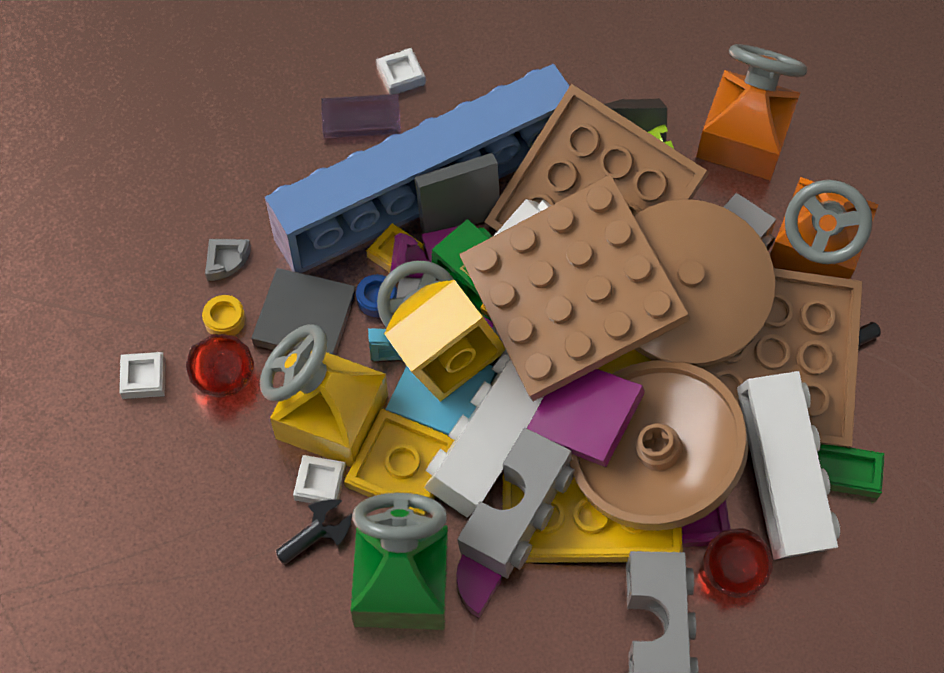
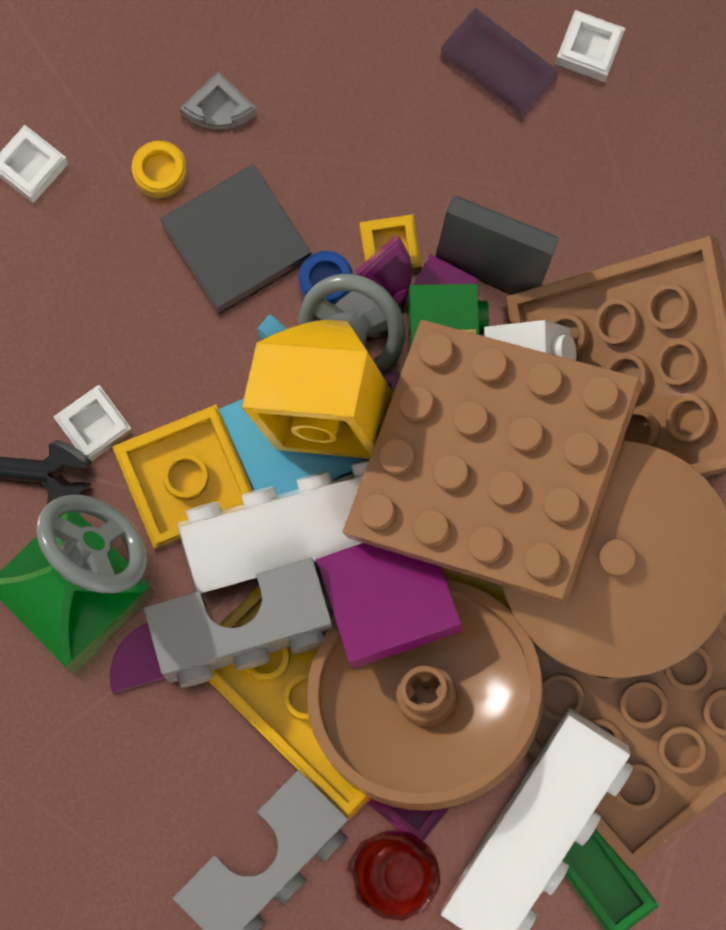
camera: 40 degrees right, 15 degrees up
clear red hair [185,334,255,398] -> none
yellow piece [260,324,388,467] -> none
medium blue brick [265,63,570,273] -> none

